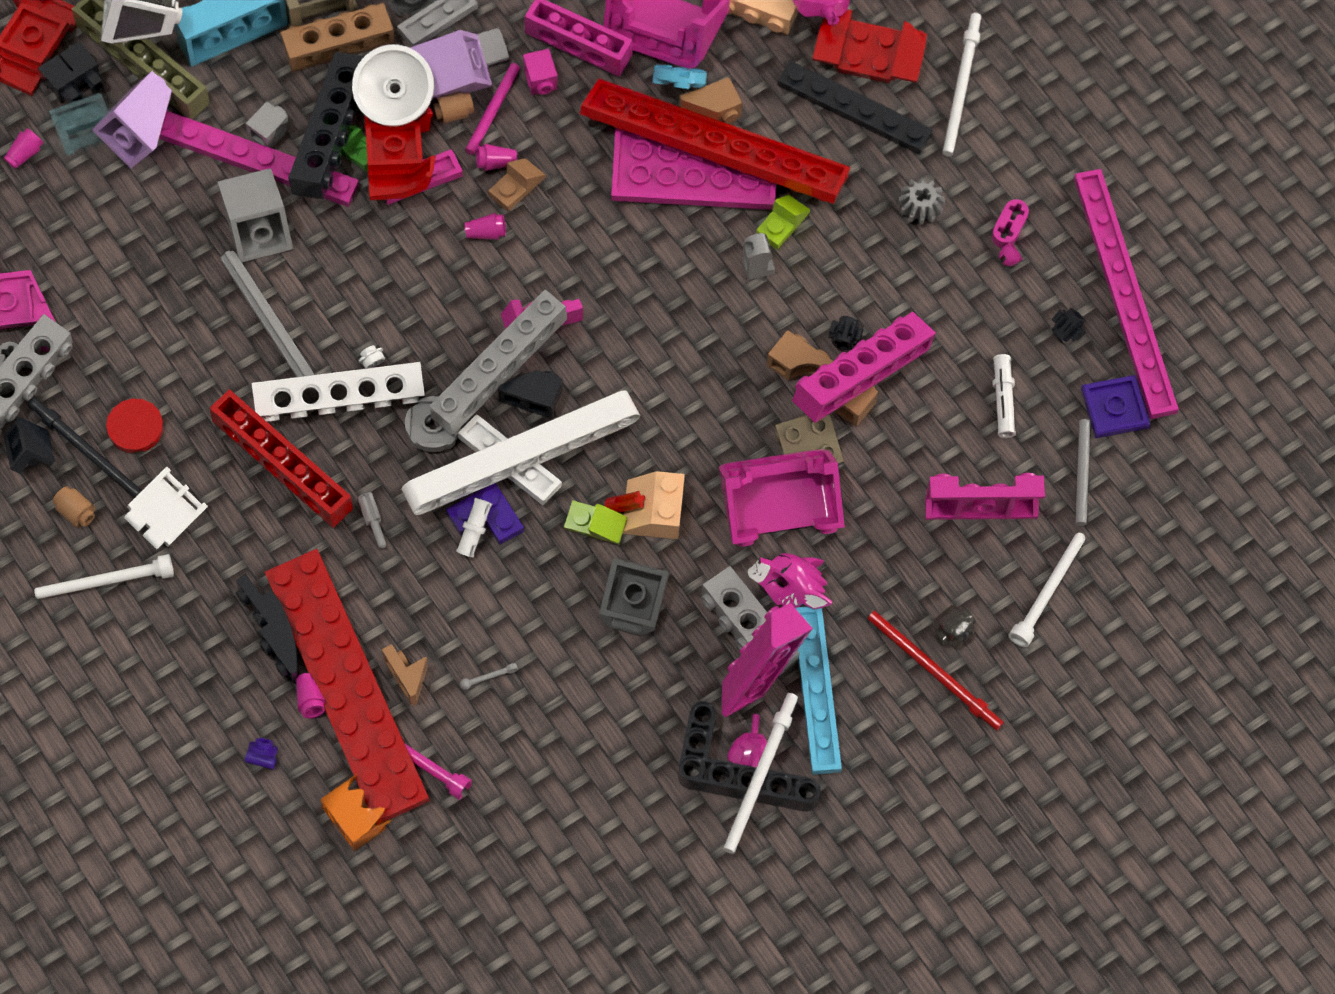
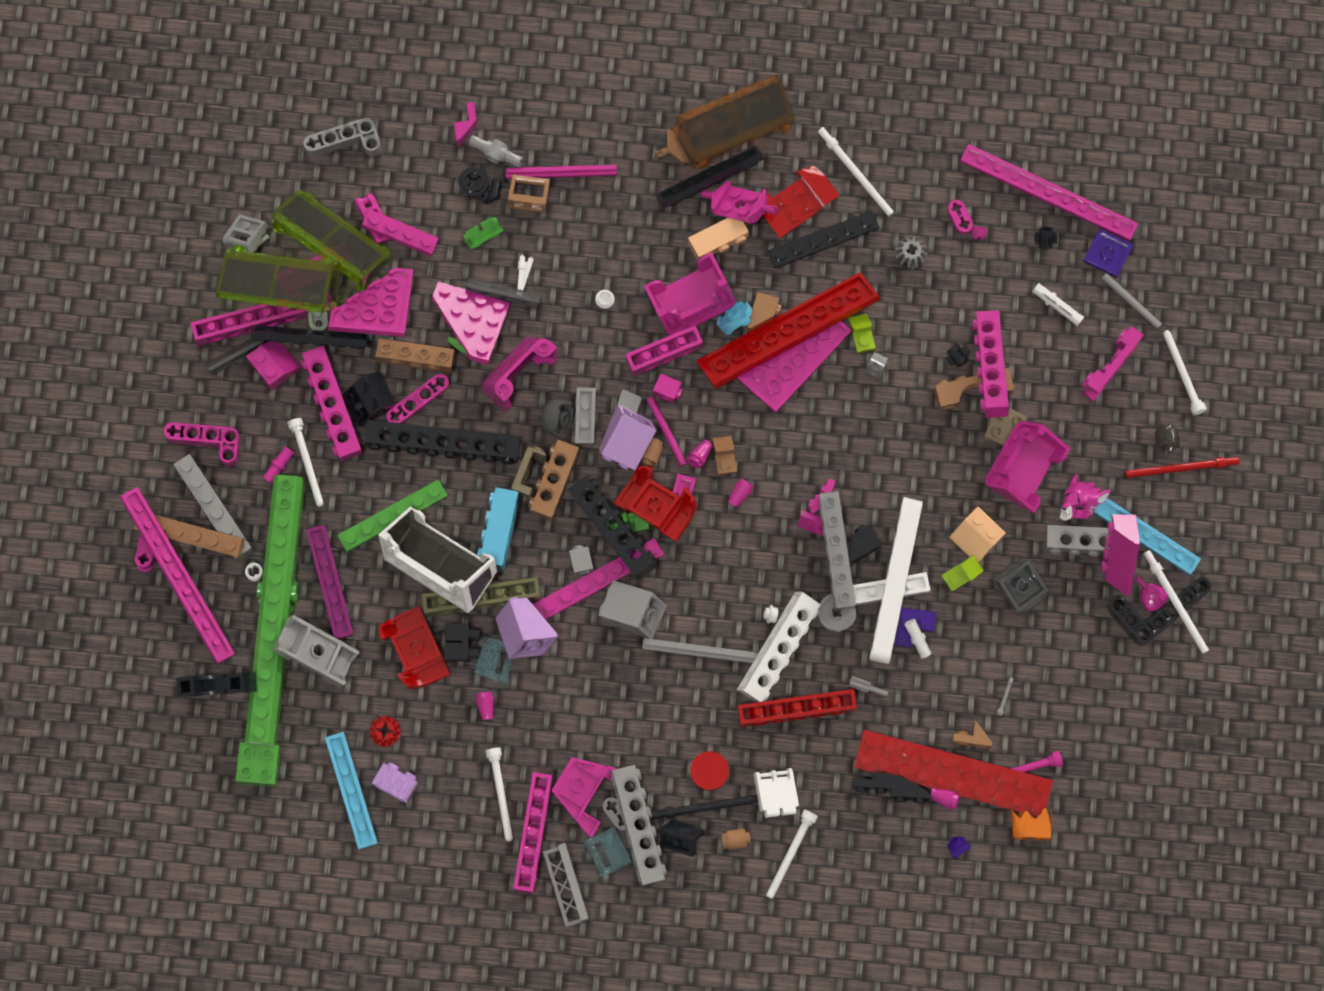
camera: 50 degrees left, 10 degrees up
white dish [352,45,434,126] -> none
red piece [604,491,646,513] -> none

